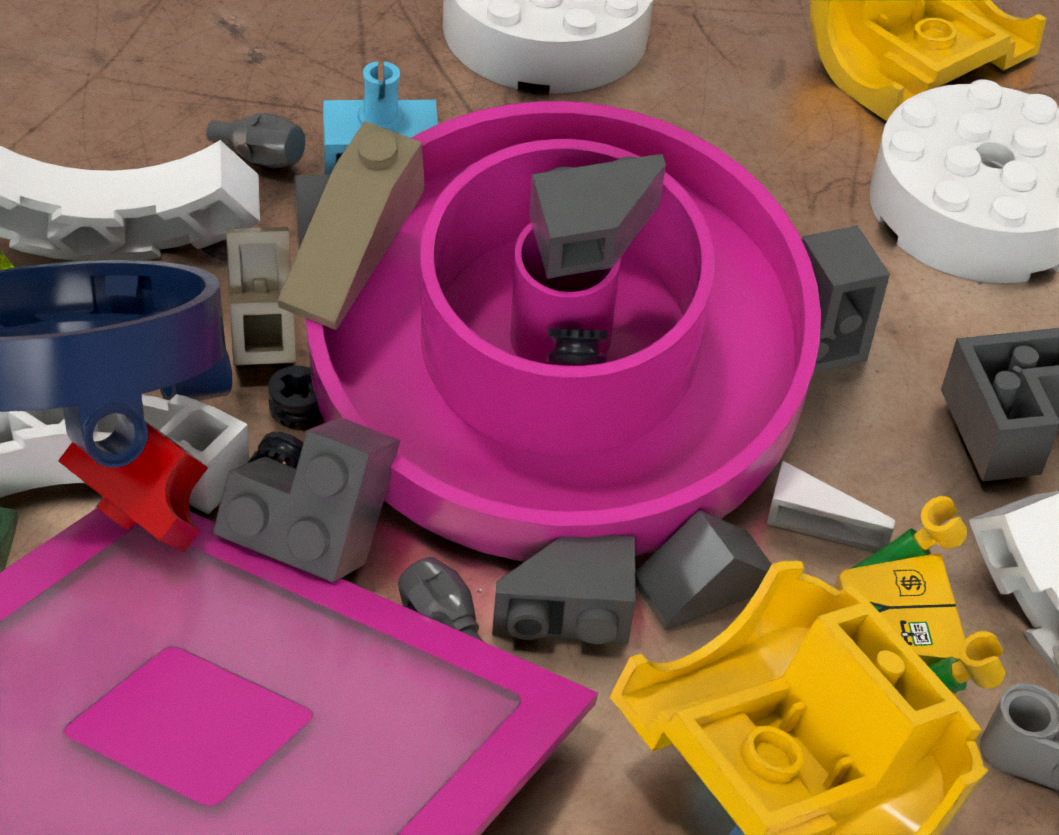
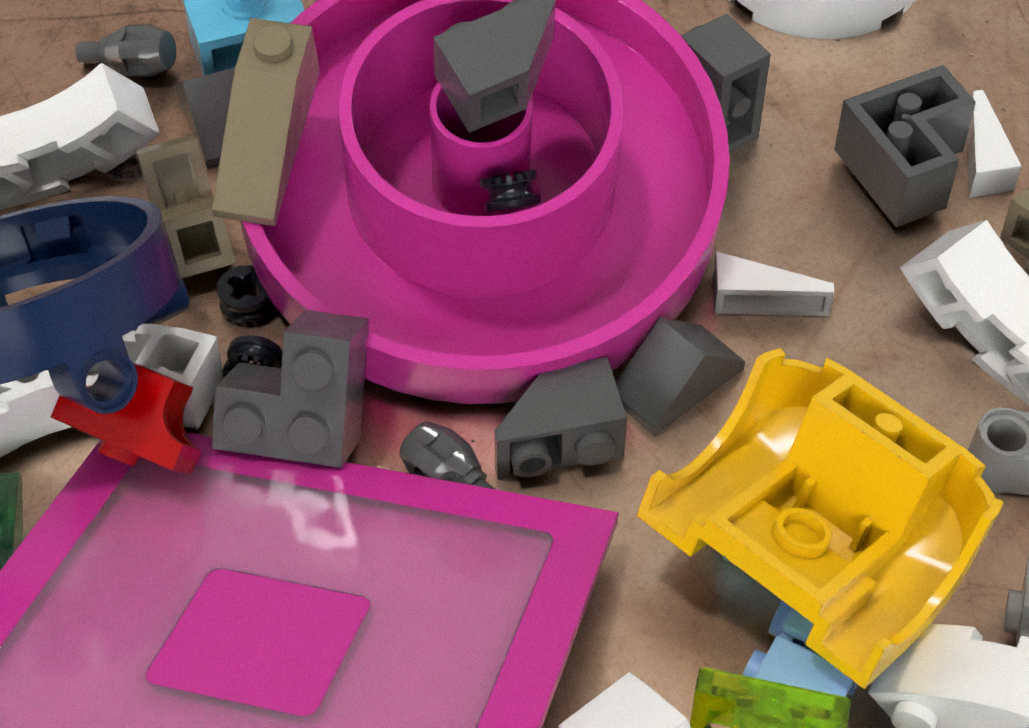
camera: 10 degrees left, 5 degrees up
torso [834,496,1006,698] -> none

